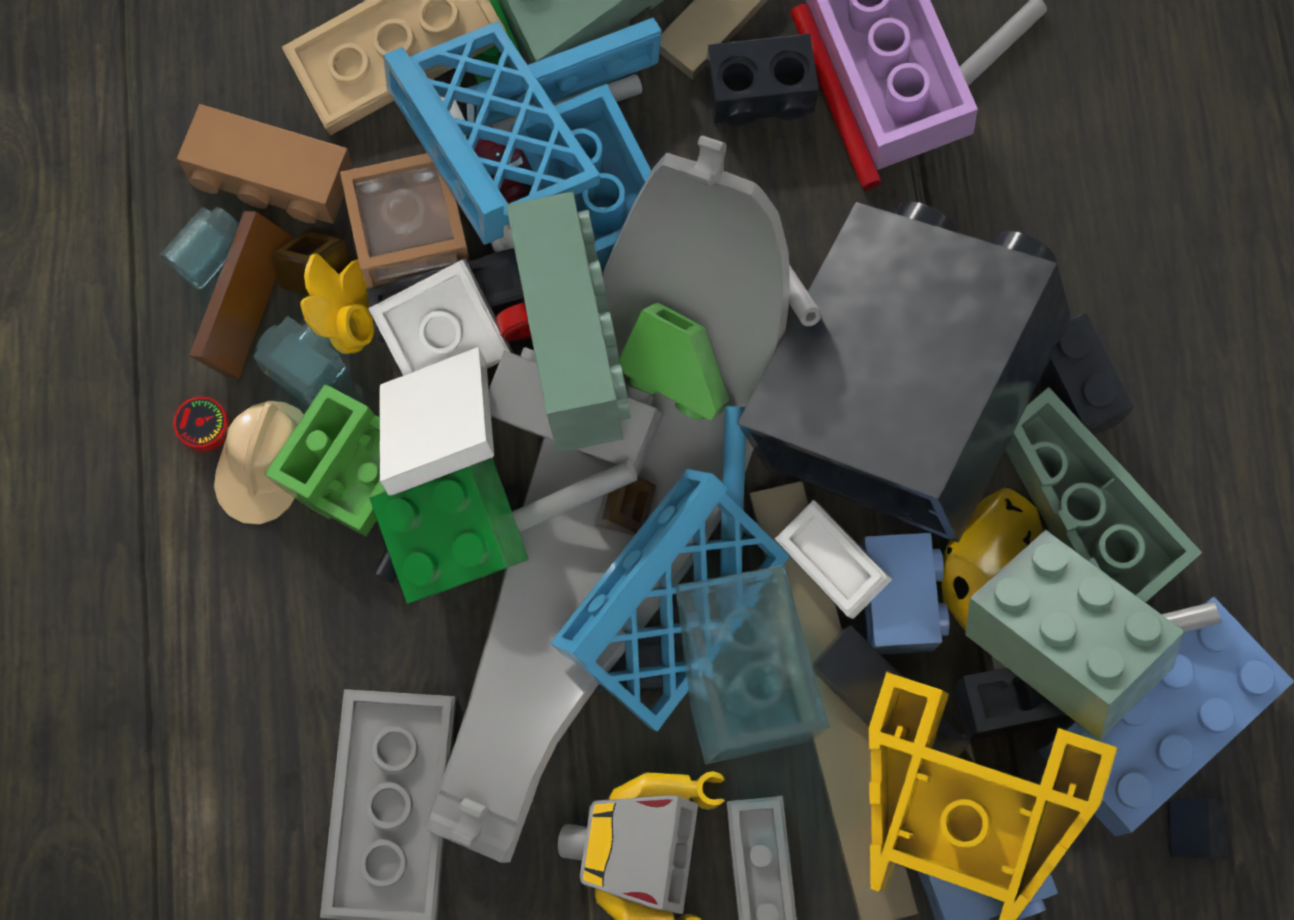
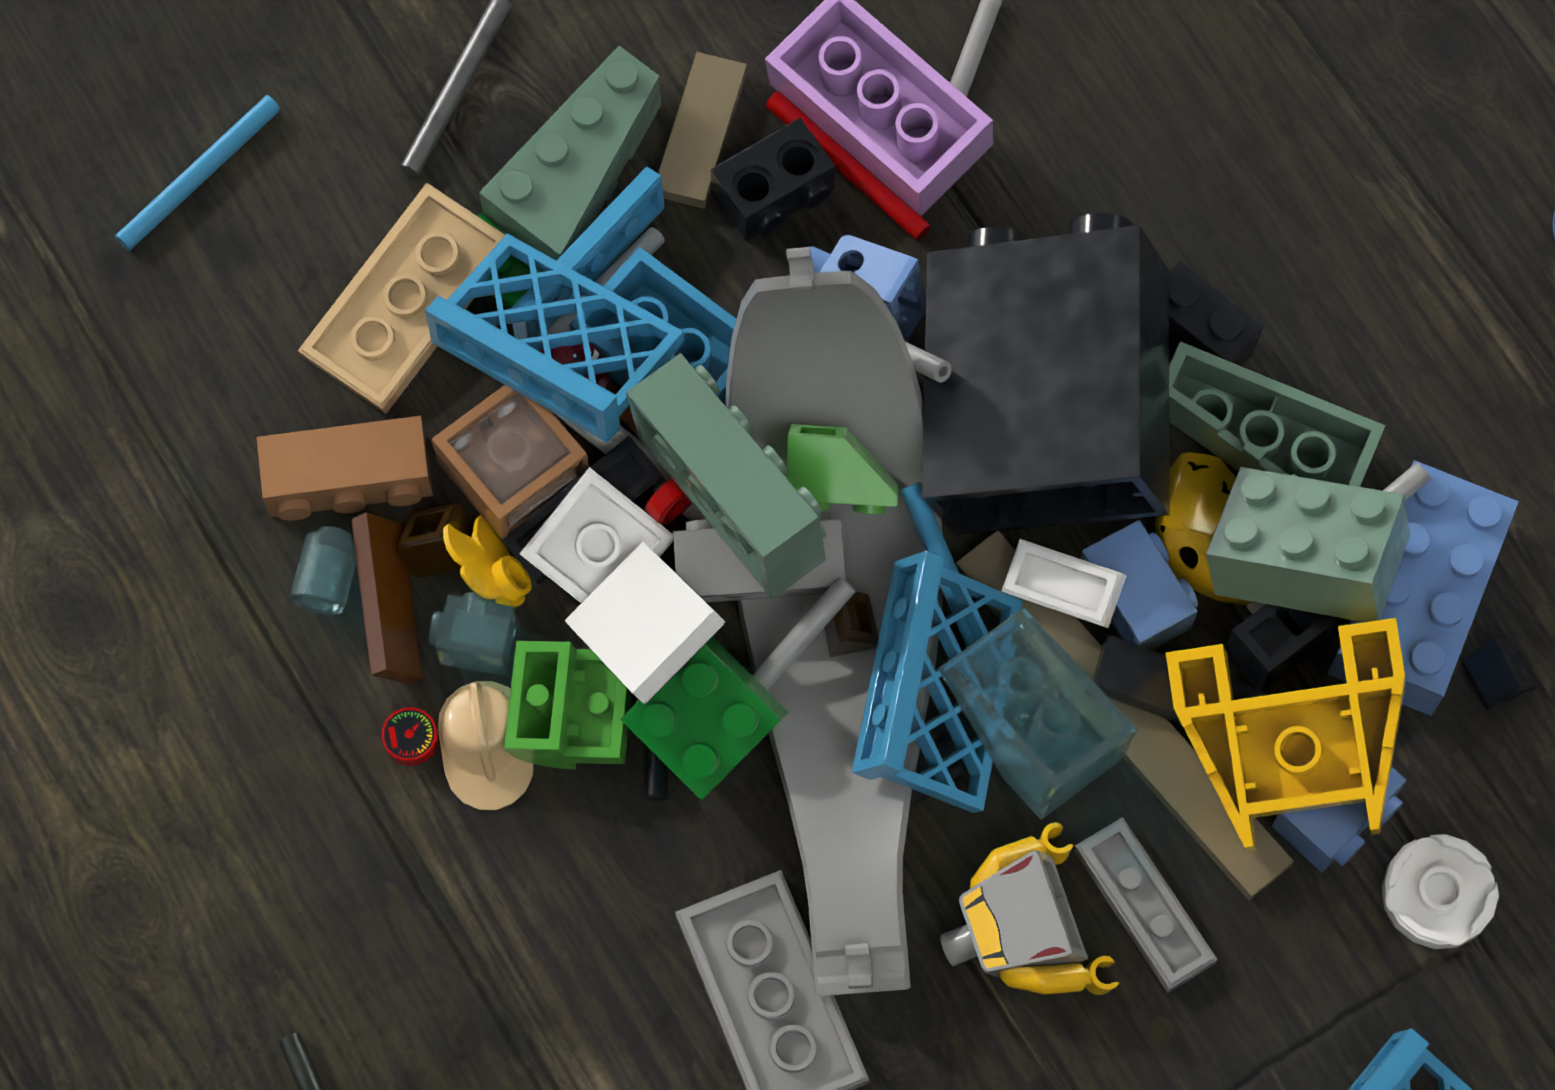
camera: 25 degrees left, 5 degrees down
none -> medium blue torso [810,235,926,342]

